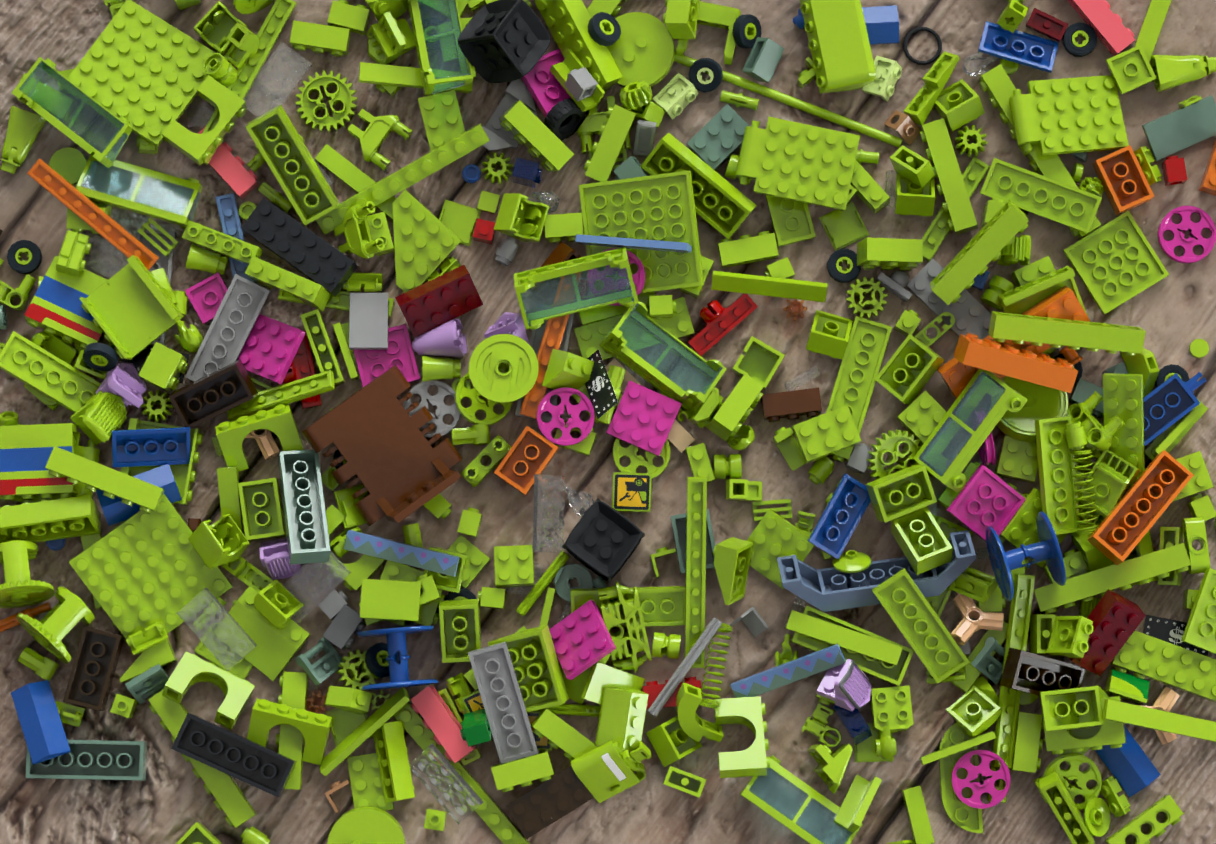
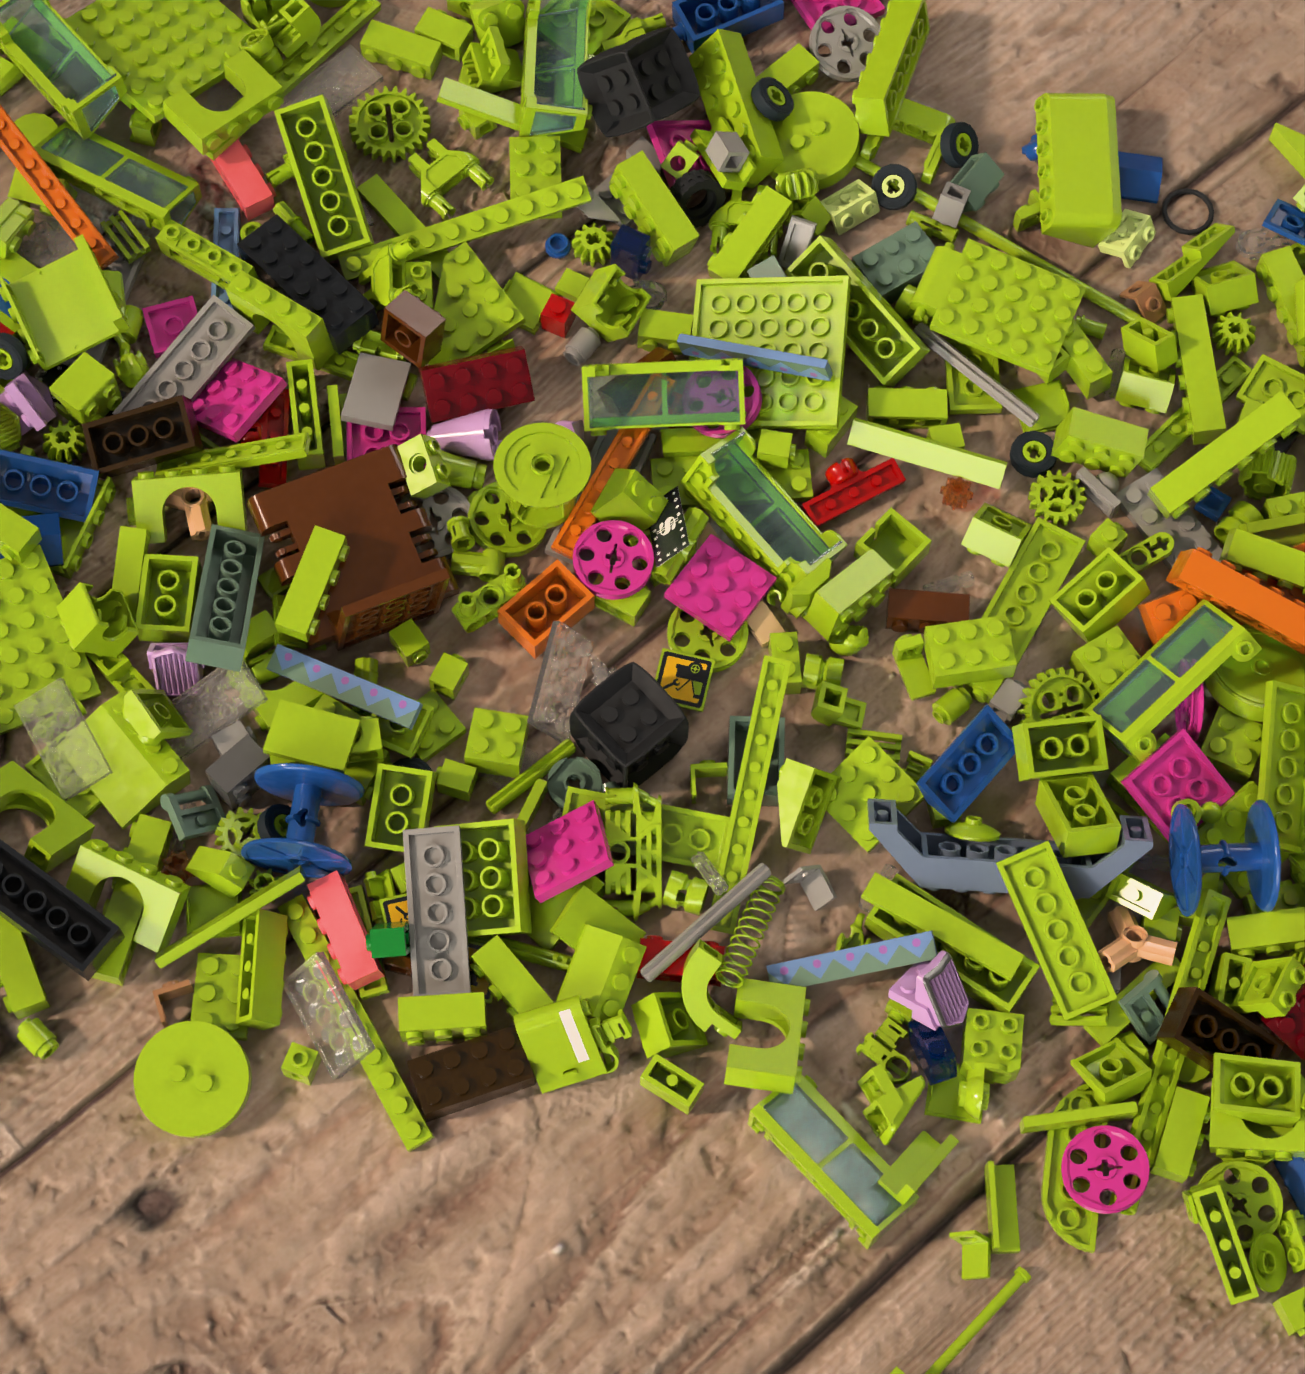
camera: 10 degrees right, 15 degrees down
lime plant [185,243,229,275] -> none
none -> lime brick [275,525,350,642]
none -> reddish brown brick [380,290,446,368]
none -> lime brick [397,434,451,499]
none -> lime bush [447,516,475,552]
none -> lime bracket [660,139,700,179]
none -> clear axle [691,852,728,895]
none -> light grey axle [914,322,1039,427]
none -> light grey brick [932,181,971,228]
none -> lime plate [1171,799,1222,824]

